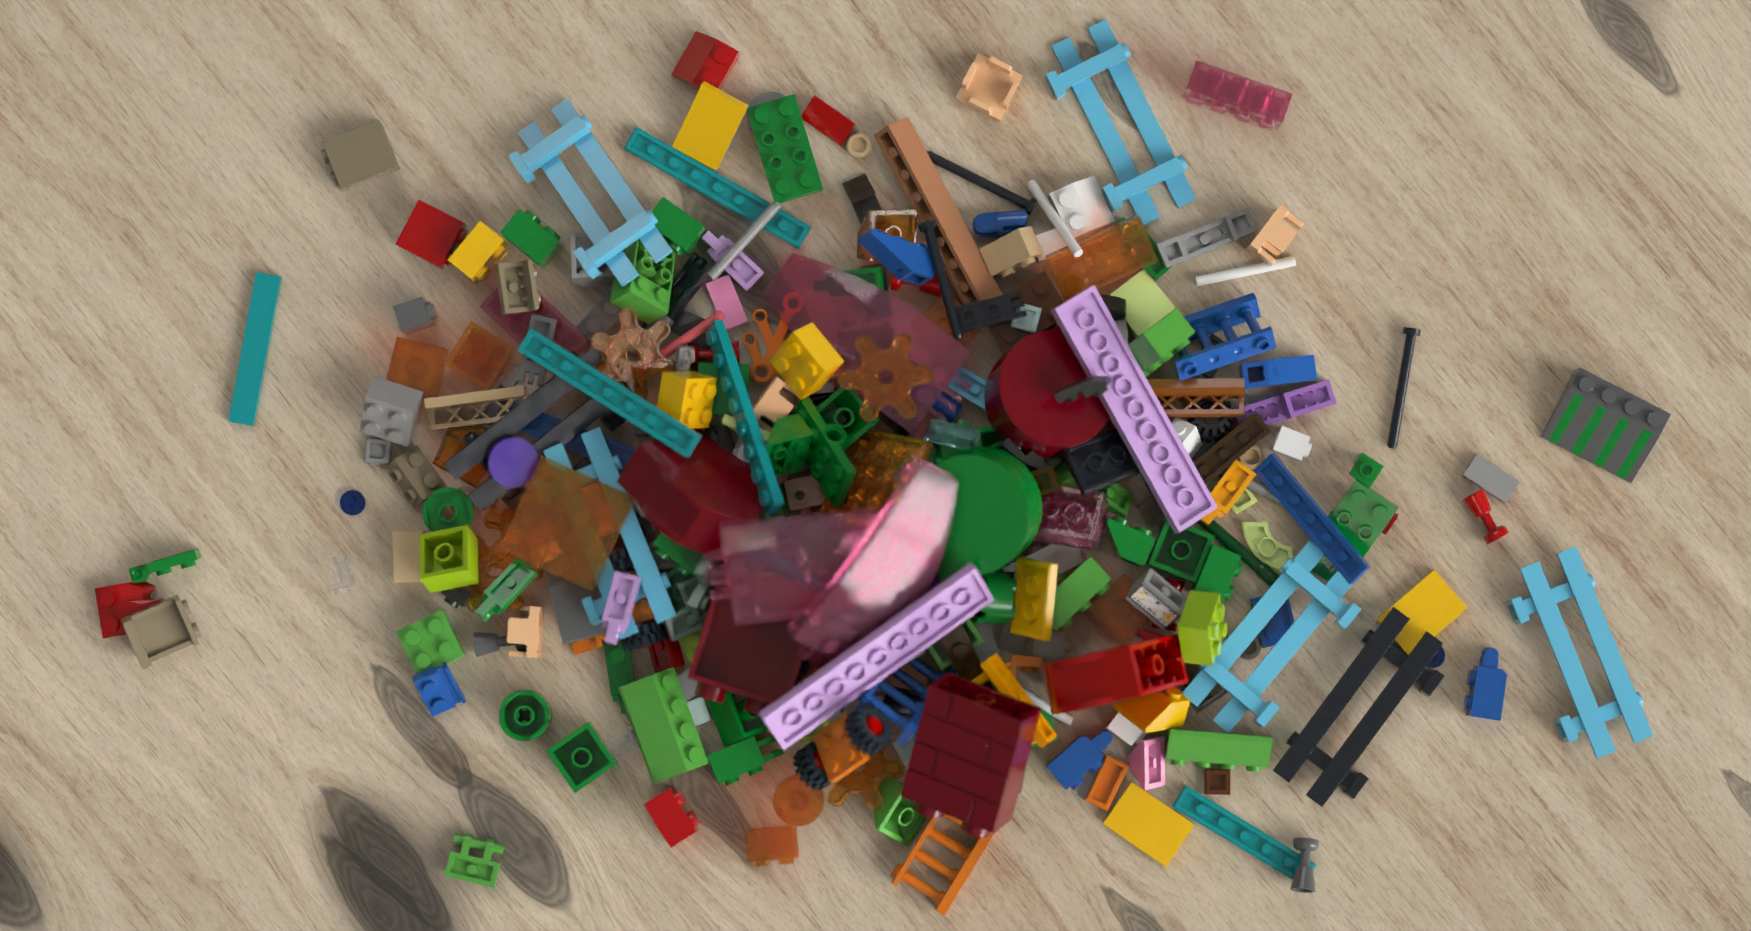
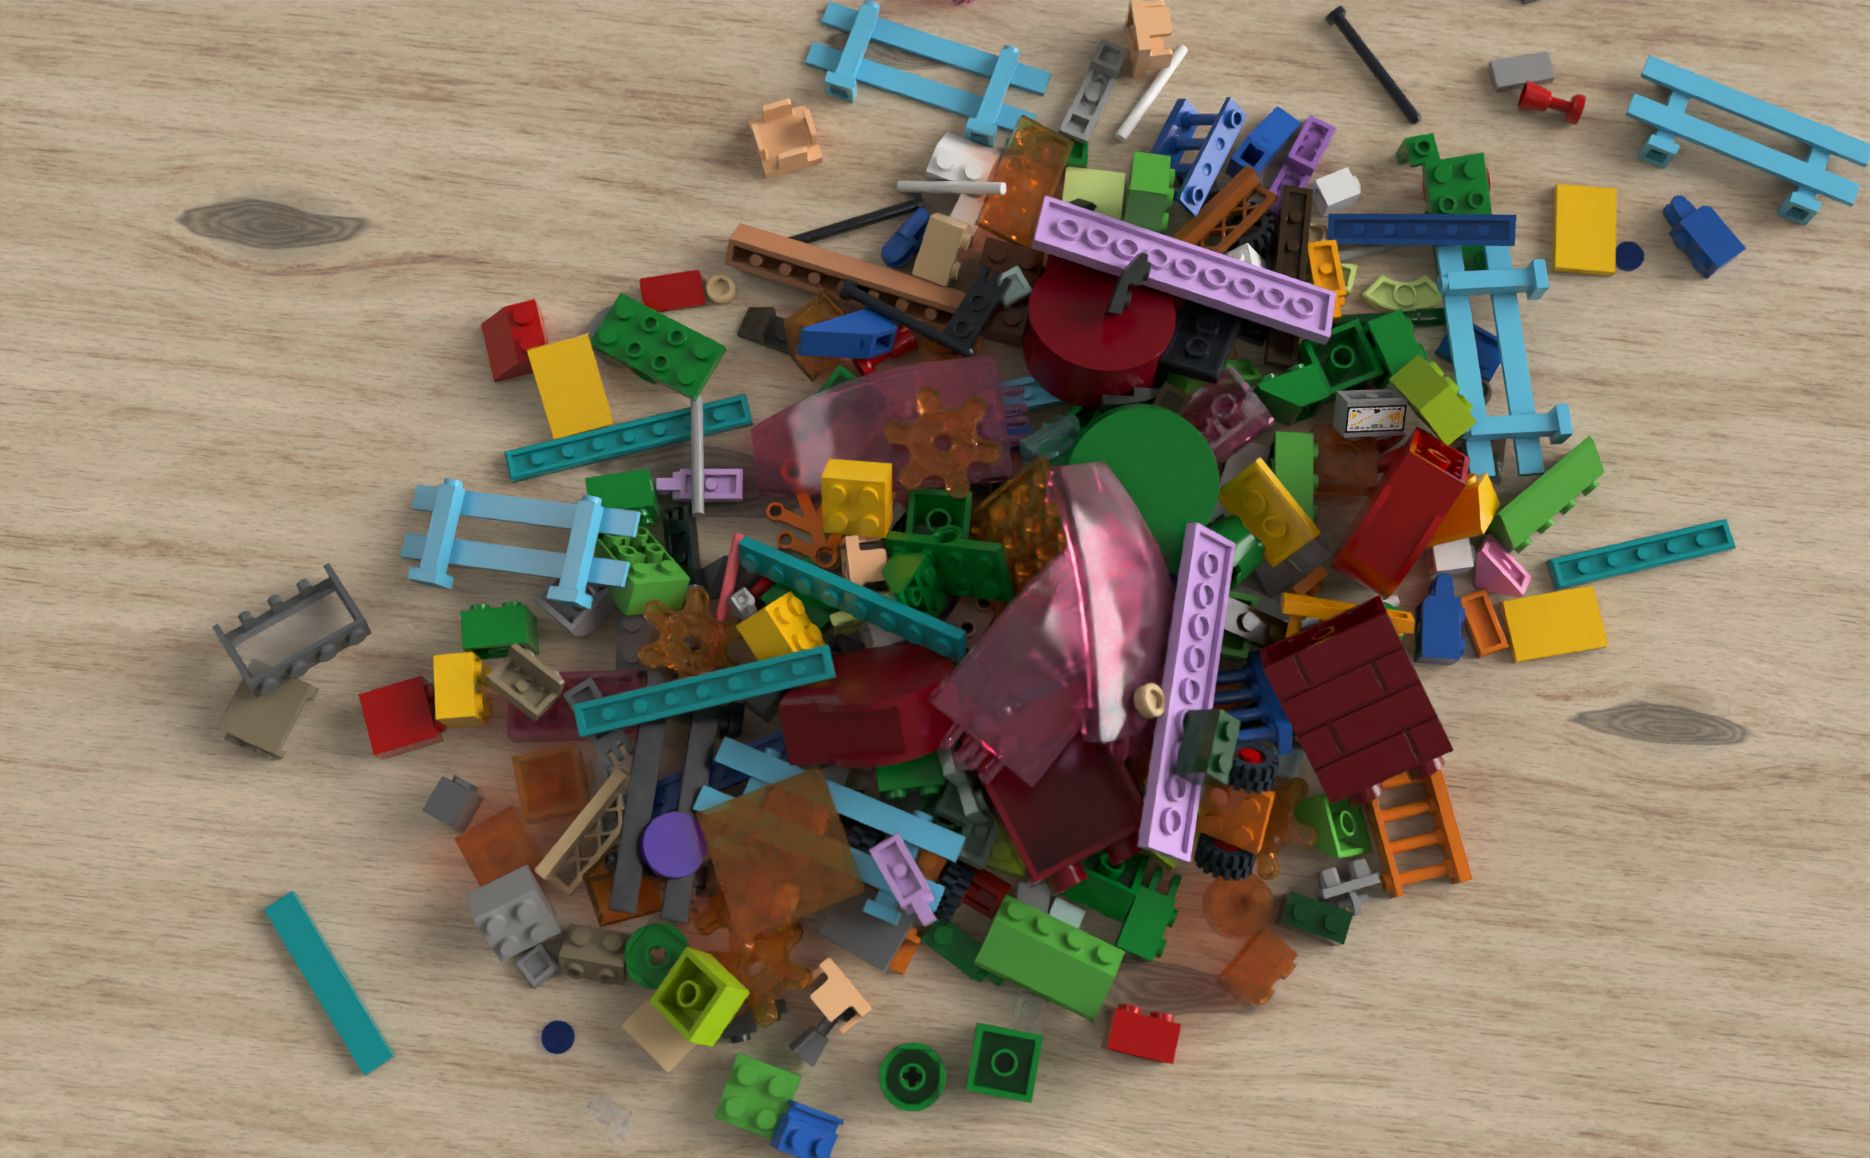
camera: 45 degrees left, 10 degrees down
green hinge [475,556,538,622] -> none
bright pink tile [706,274,748,330] -> none
reddish brown tile [1204,769,1231,795] -> none
black fence [1272,607,1444,807] -> none
dark grey piece [1290,838,1319,893] -> none
none -> window [212,563,372,699]
none -> tan tile [1134,683,1165,719]
none -> dark green brick [1175,709,1240,785]
none -> dark green brick [1274,891,1353,946]
none -> light grey hips [1316,858,1380,916]

